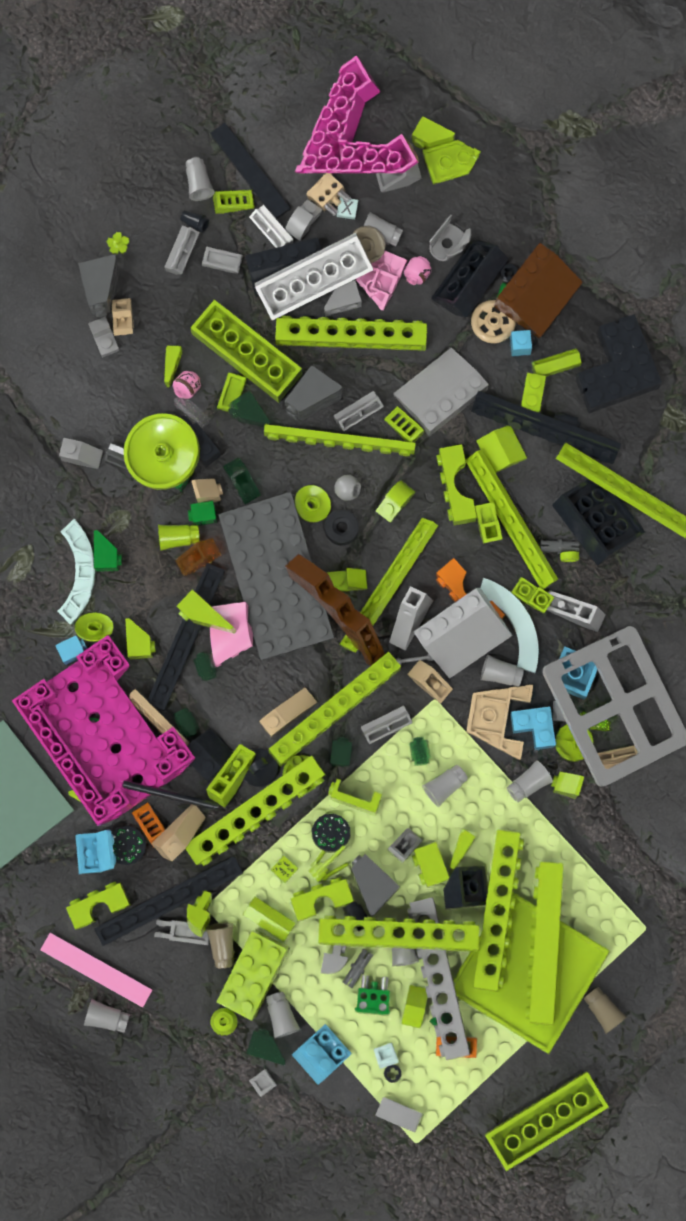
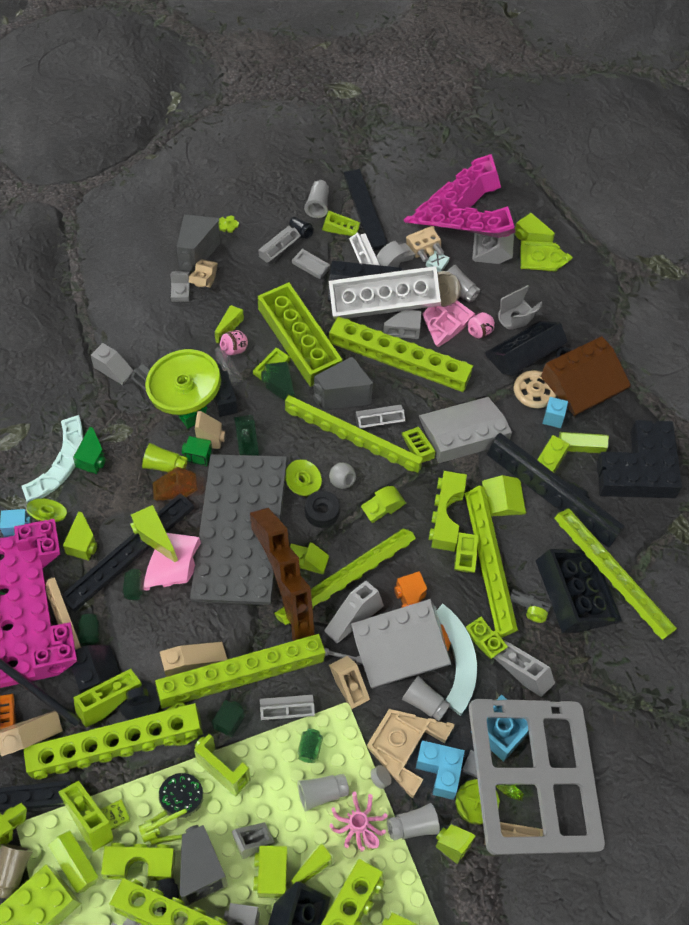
camera: 15 degrees right, 20 degrees down
none -> lime slope [59,781,113,852]
none -> bright pink animal [330,791,388,852]
none -> light grey tile [371,765,391,789]

